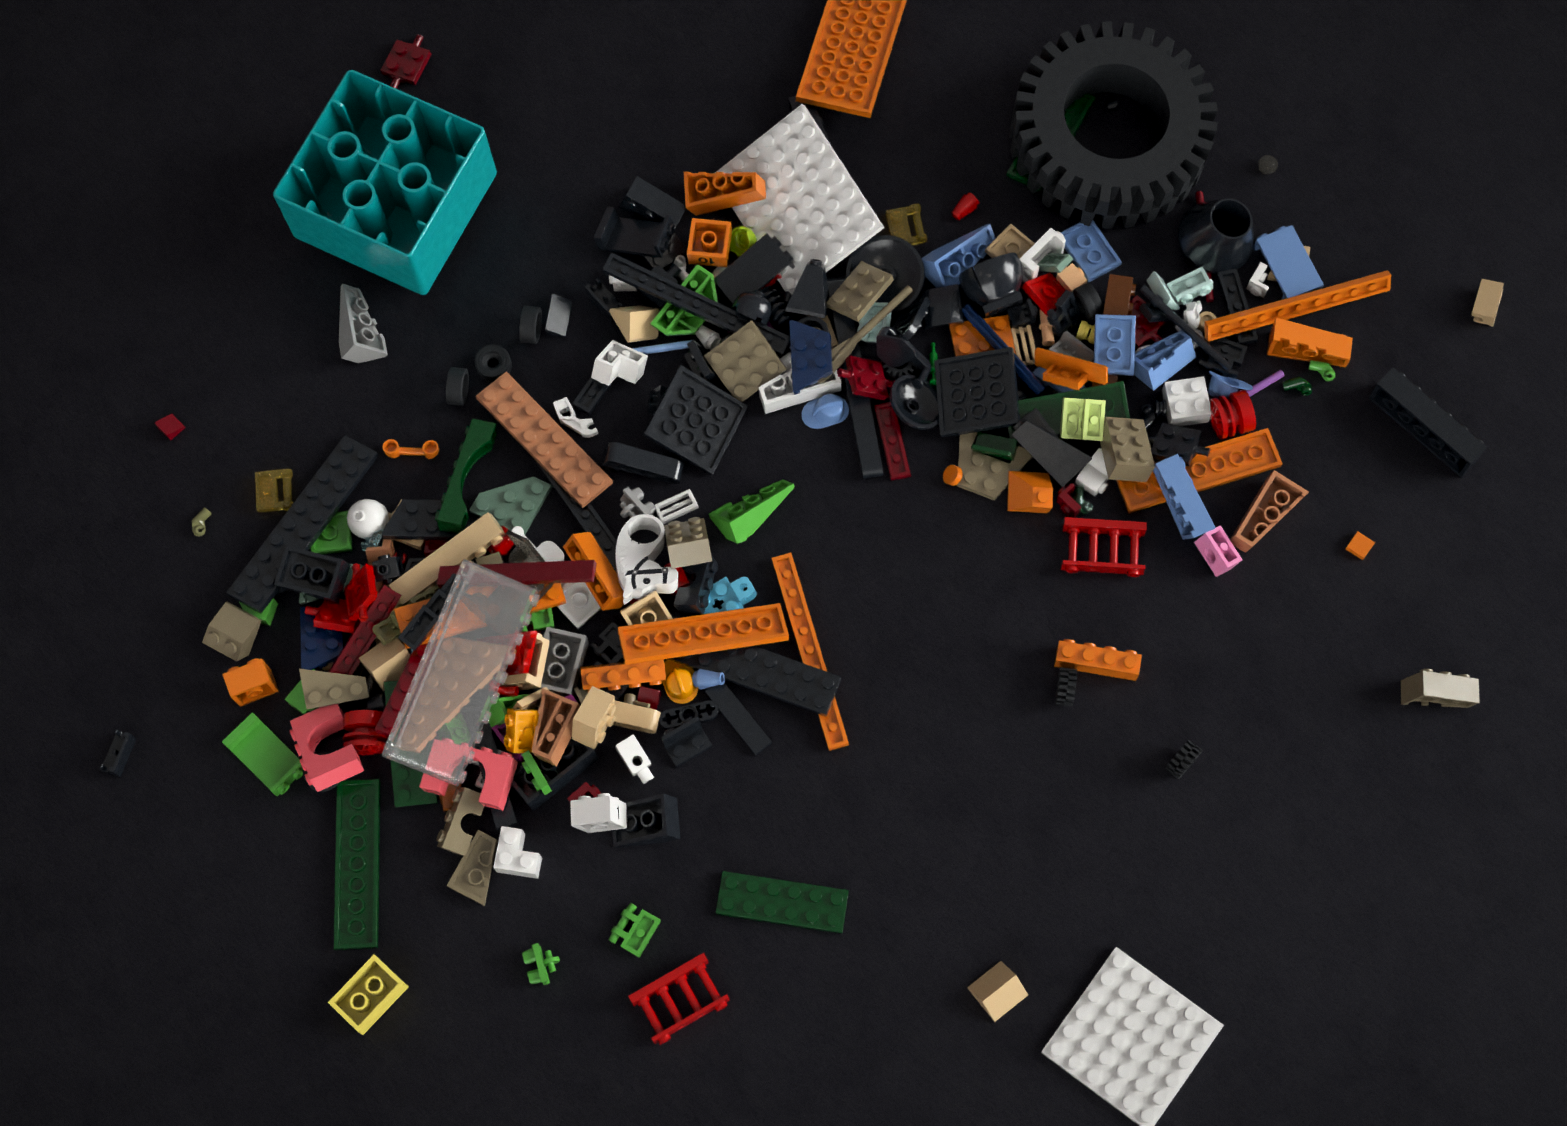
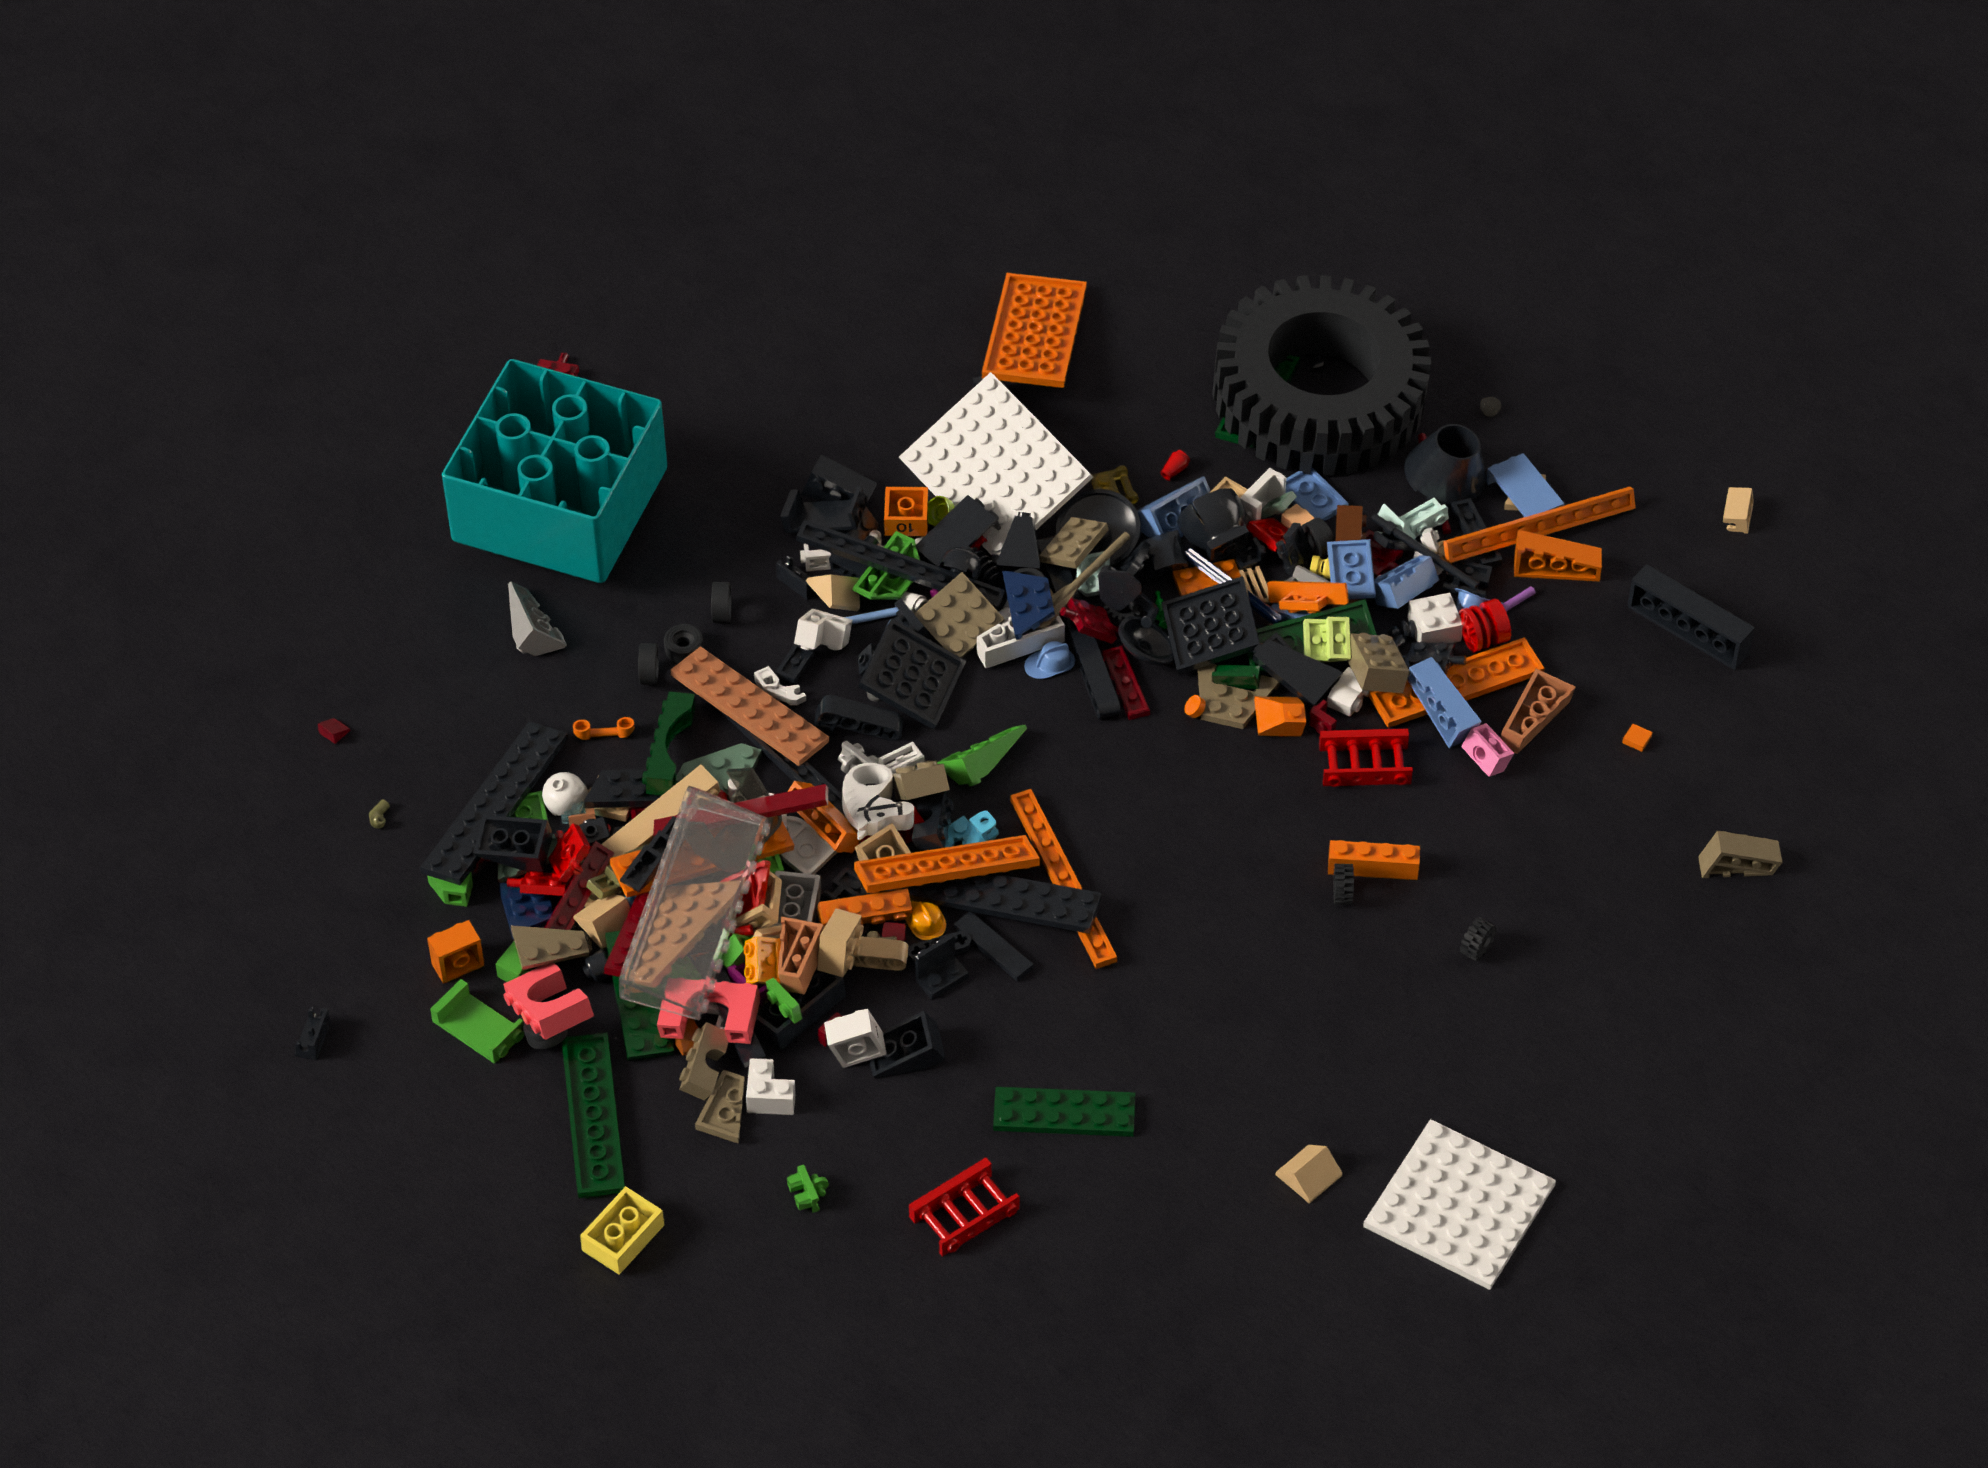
camera: 10 degrees left, 20 degrees down
dark tan slope [202,601,262,661] -> none
clear yellow plate [255,469,294,512] -> none
red wheel [343,710,387,755] -> none
slope [545,294,573,338] -> none
bright green plate [608,903,661,958] -> none
white torso [616,734,654,784] -> none
orange wedge [684,172,766,216] -> none
medium blue cone [692,669,725,690] -> none
light nougat axle [1039,310,1055,346] -> none
clear green arm [1073,486,1093,514] -> none
white bracket [1246,262,1269,298] -> none
dark green arm [1282,377,1312,396] -> none
bright green arm [1308,360,1335,381] -> none

